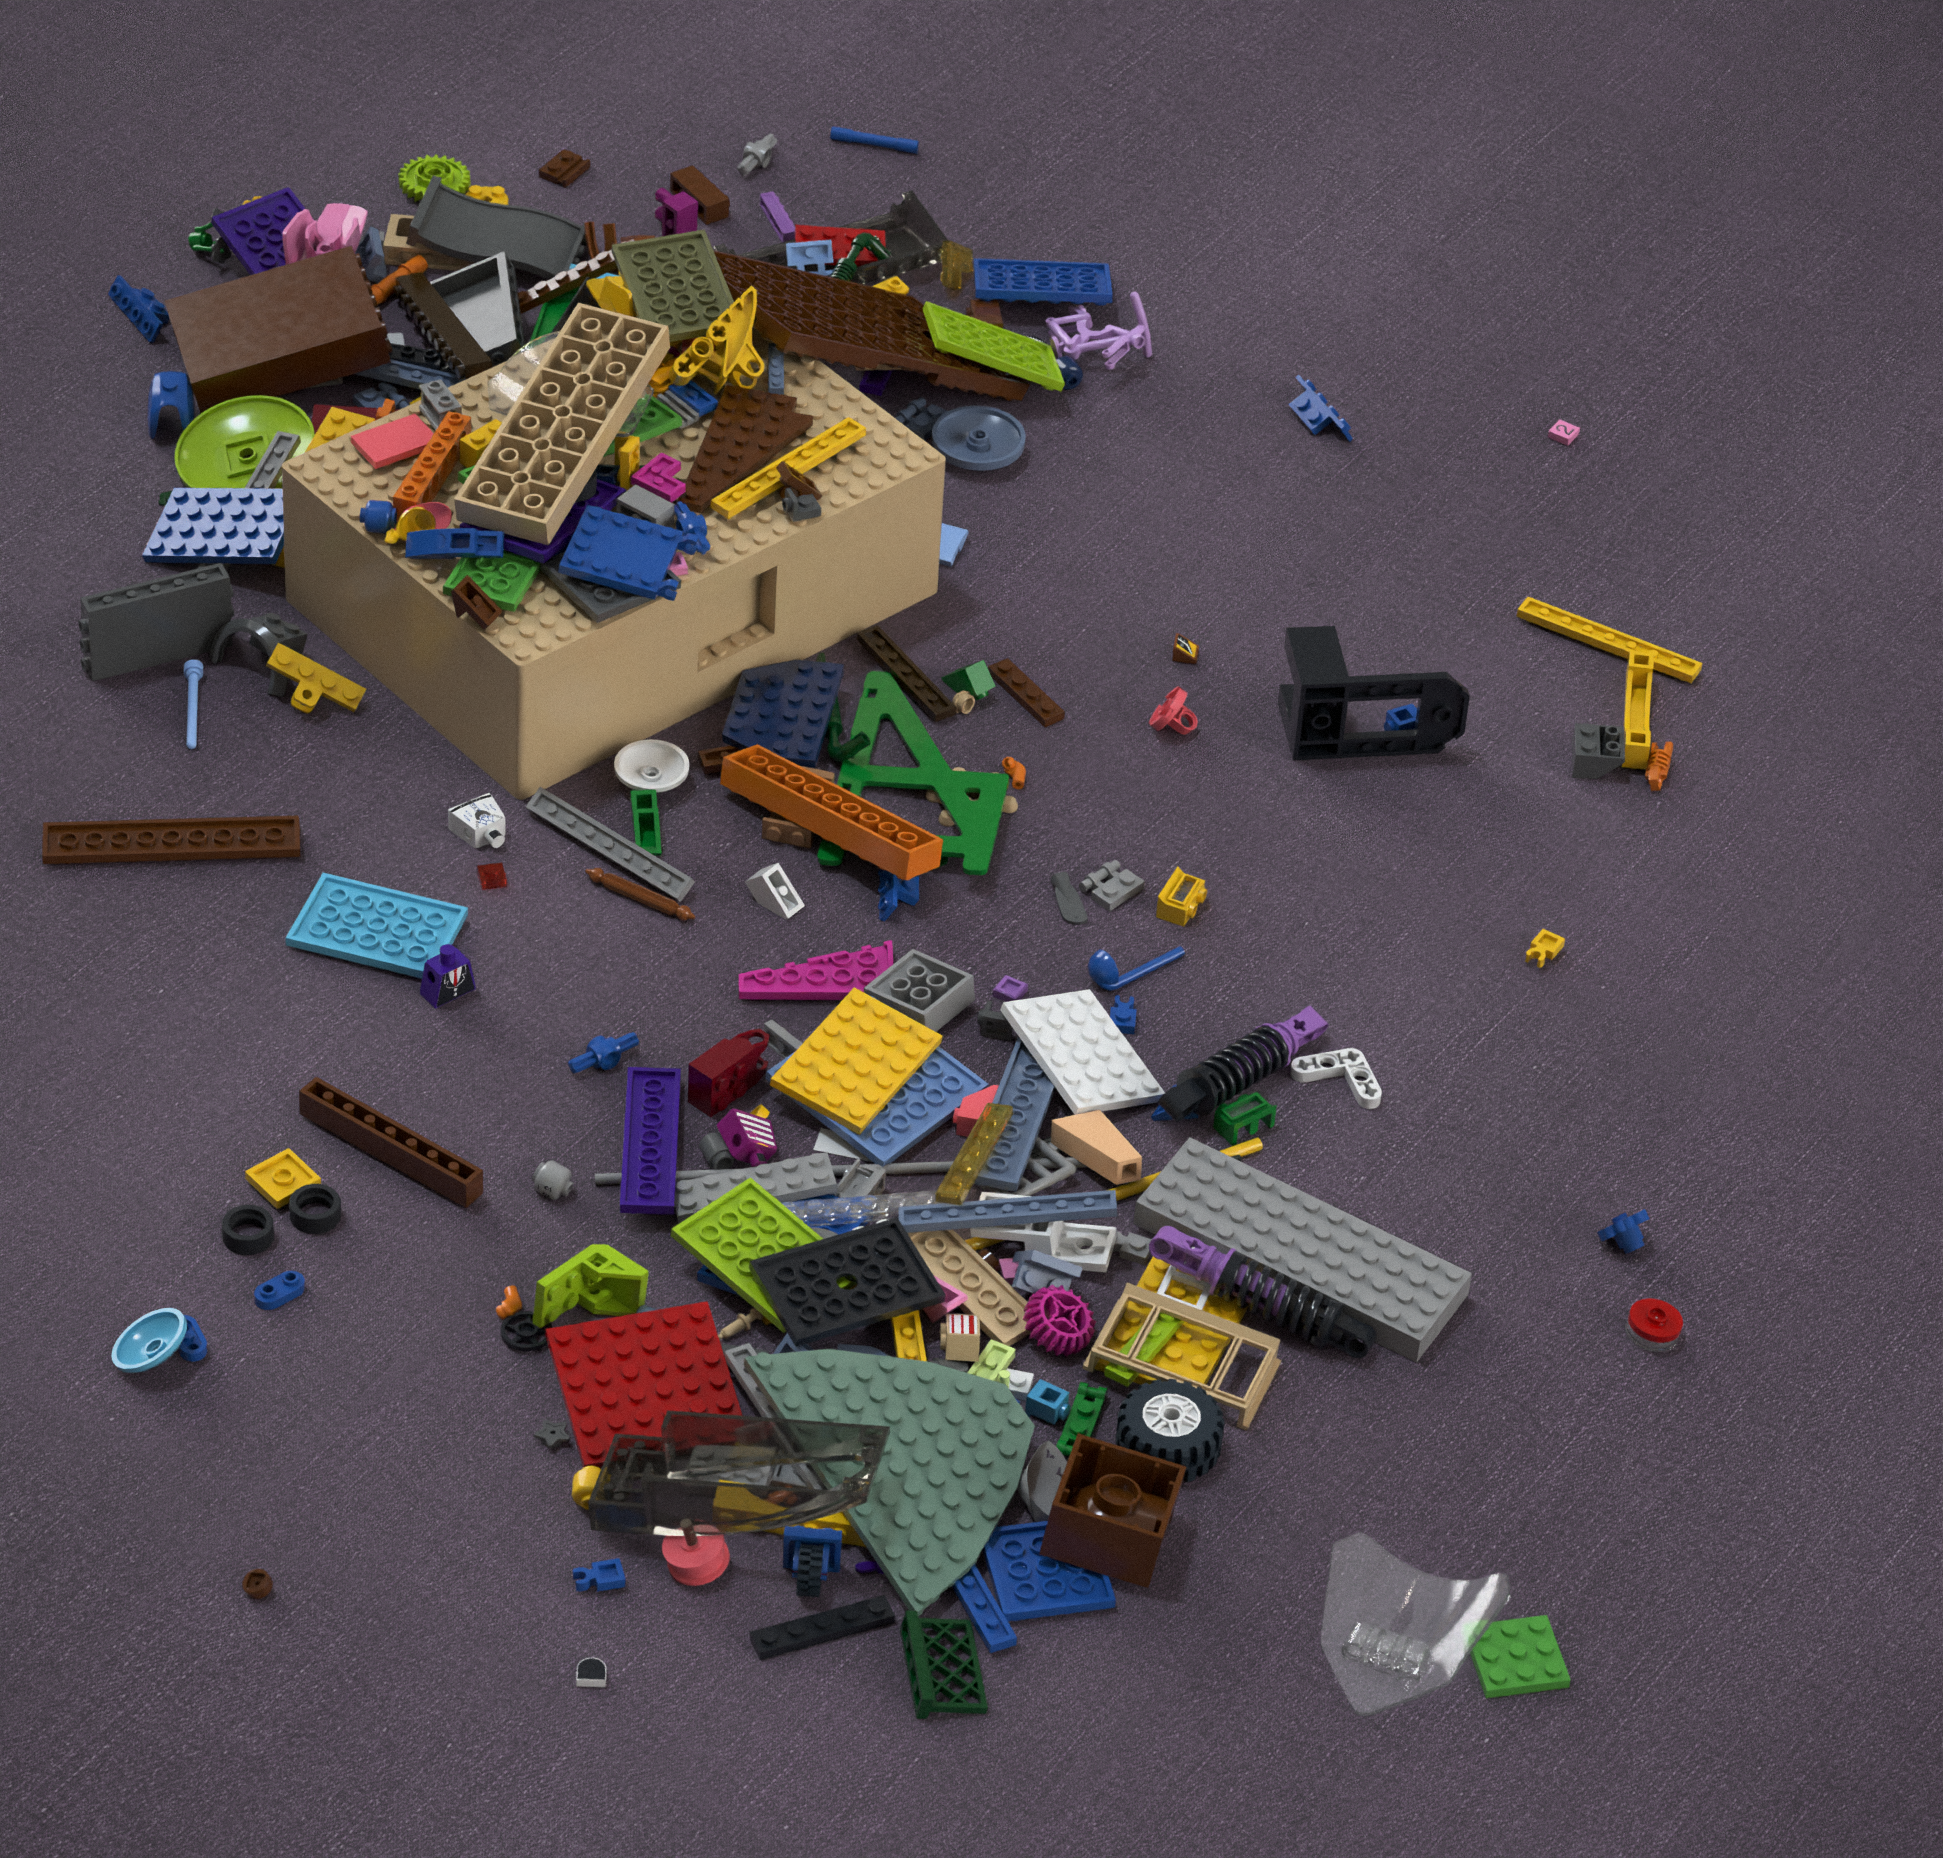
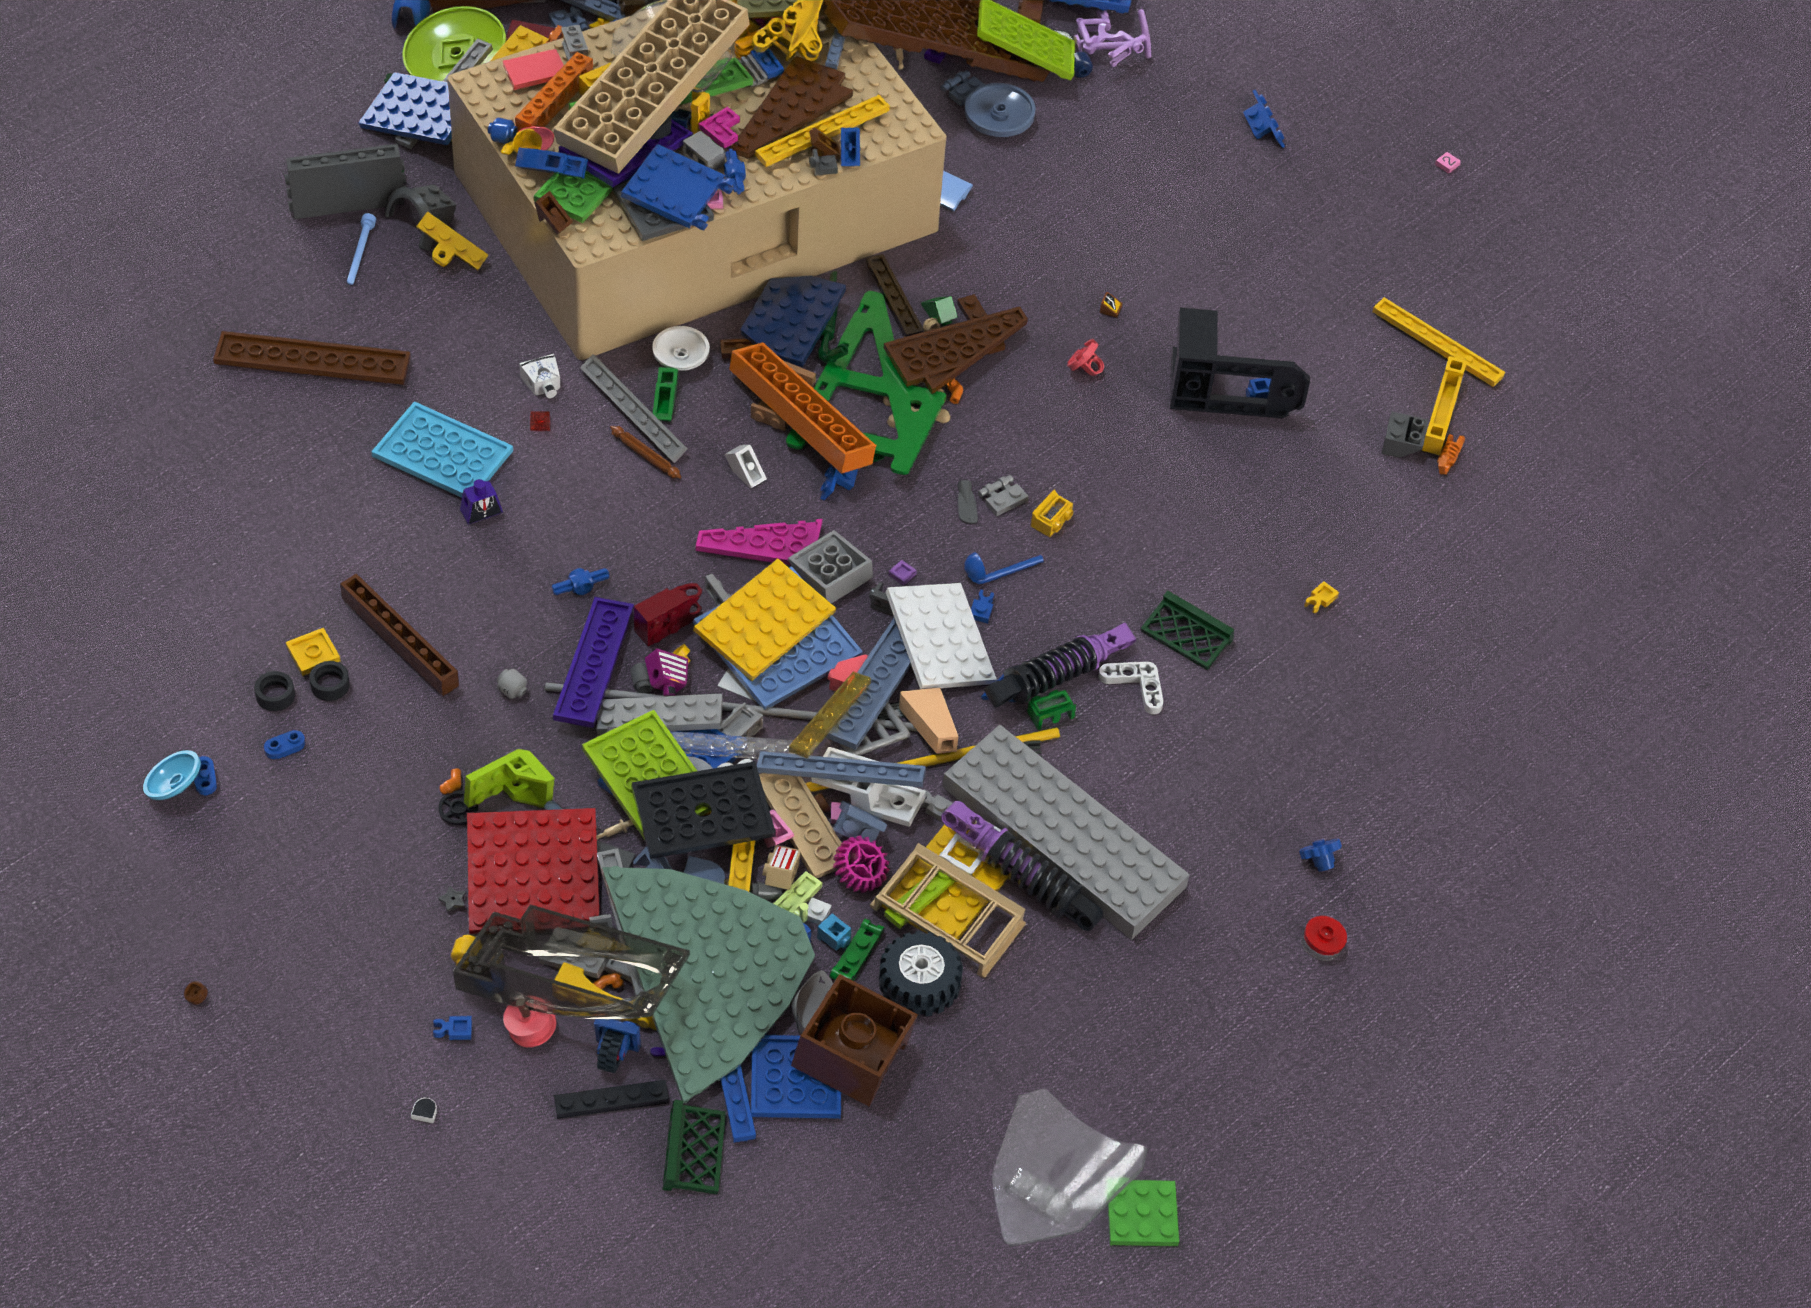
camera: 10 degrees right, 10 degrees up
none -> blue slope [841,128,860,166]
none -> reddish brown wing [884,306,1028,394]
none -> dark green fence [1141,590,1234,670]

